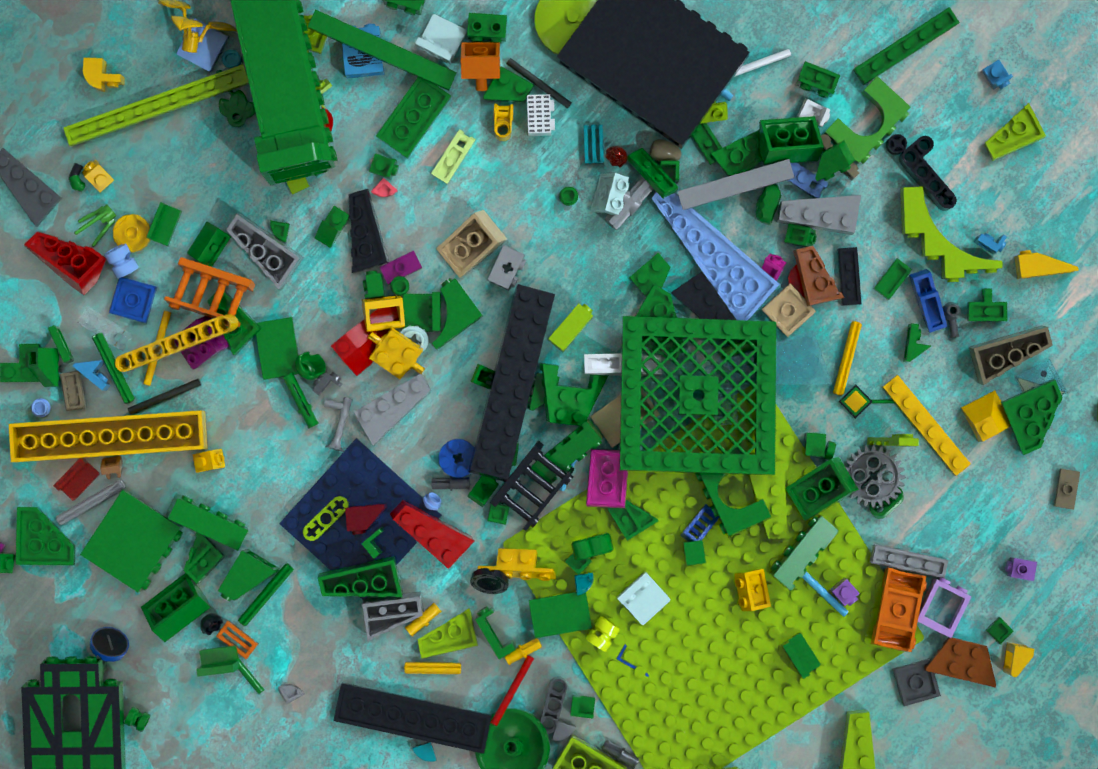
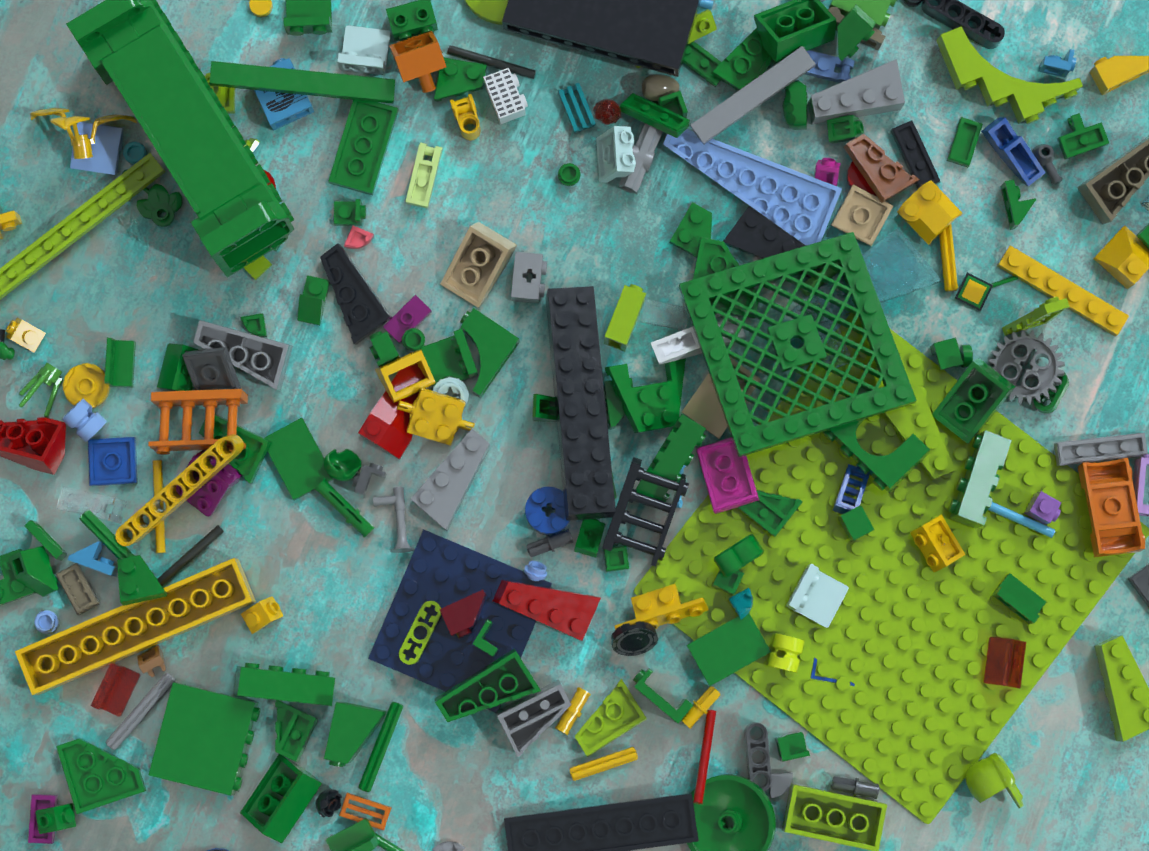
camera: 25 degrees left, 5 degrees down
none -> green wing [117,555,167,606]
none -> dark grey tile [182,347,241,390]
none -> yellow slope [897,180,963,245]
none -> clear red panel [984,637,1026,689]

